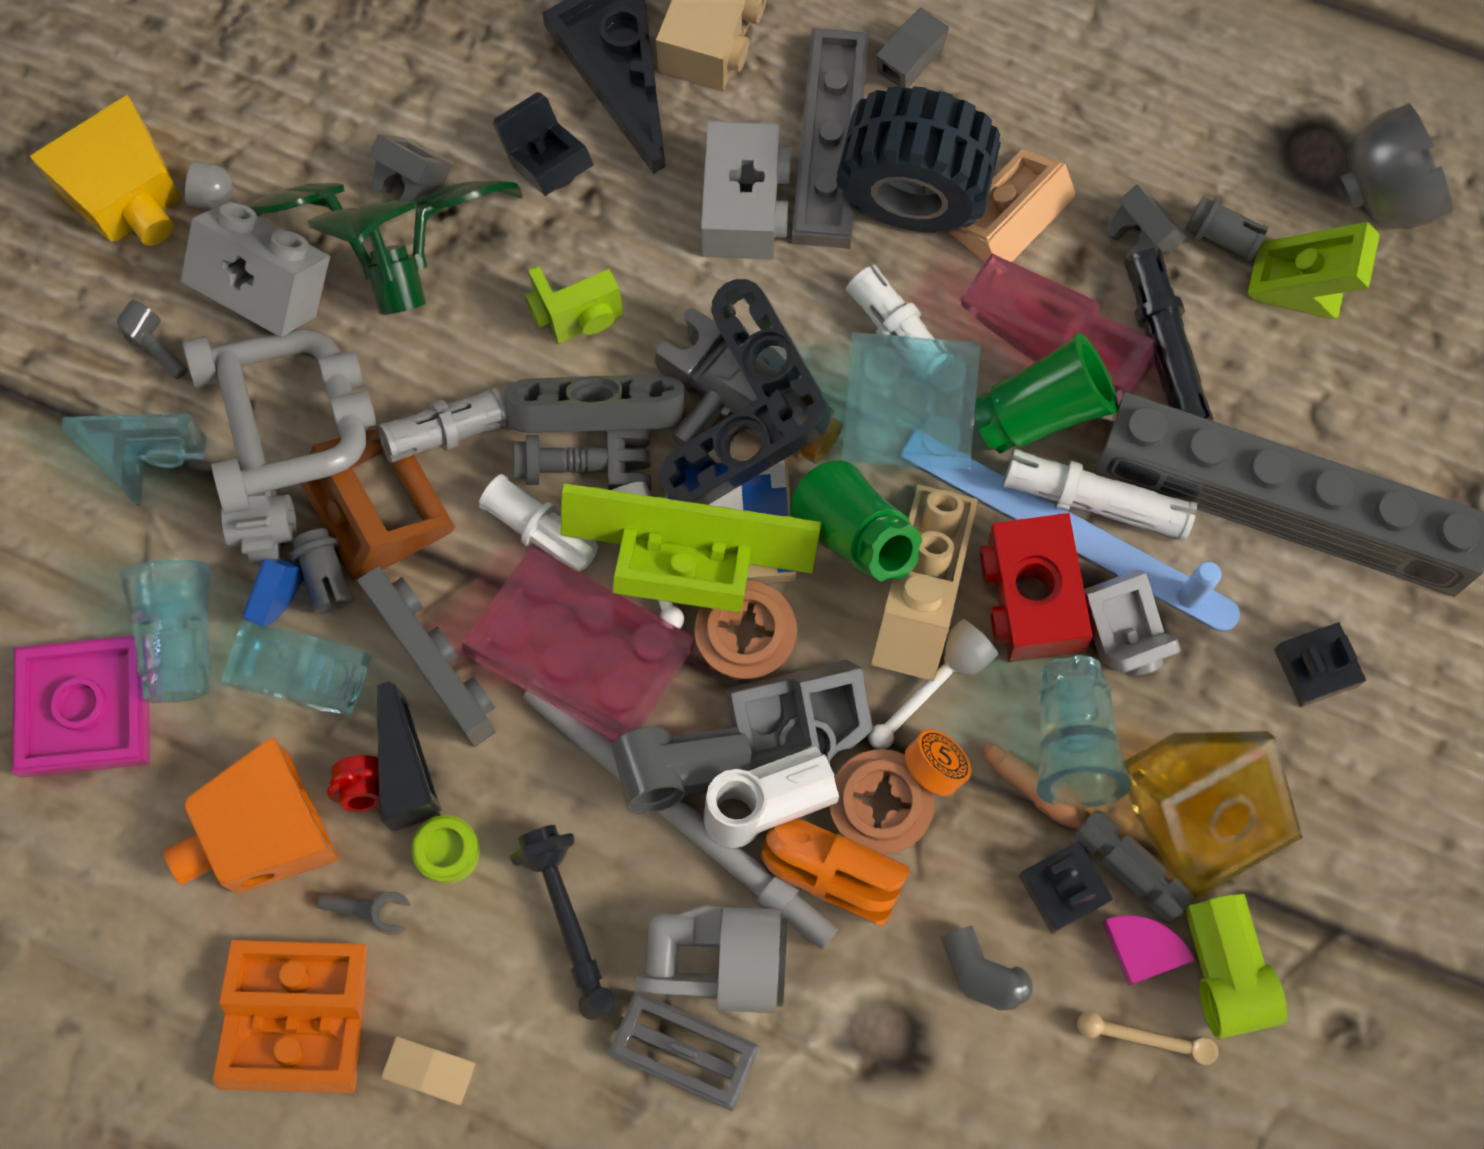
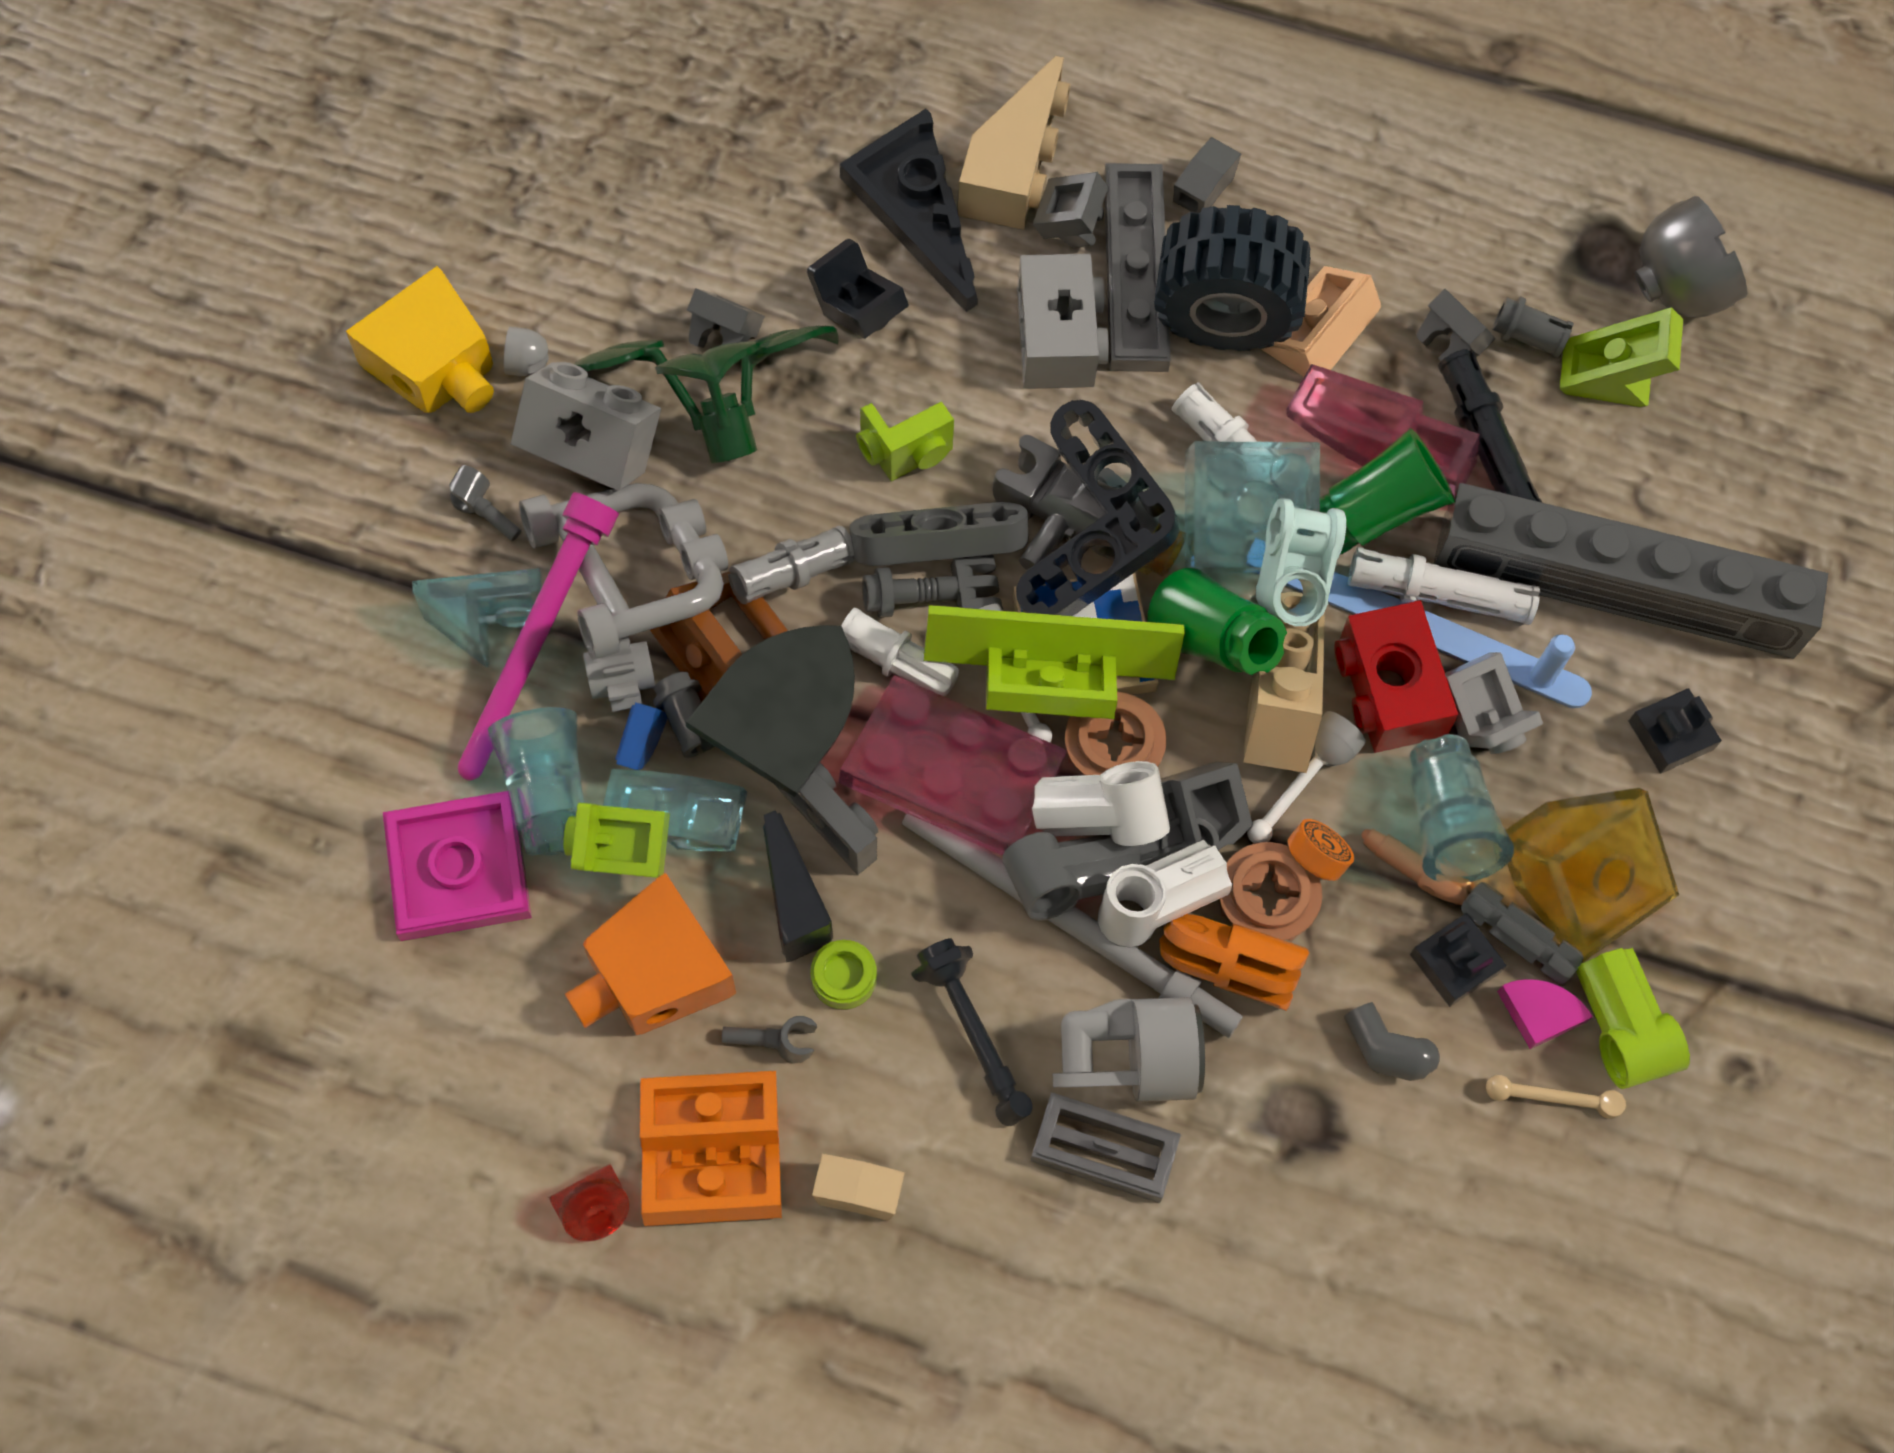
camera: 10 degrees left, 5 degrees down
red plate [327,755,379,813] -> none
none -> dark pink piece [457,492,619,780]
none -> clear red plate [548,1164,629,1241]
none -> lime bracket [563,802,670,878]
none -> pearl dark grey shield [685,625,855,797]
none -> white piece [1032,761,1170,846]
none -> dark grey tile [1033,172,1108,248]
none -> light aqua piece [1256,498,1346,626]

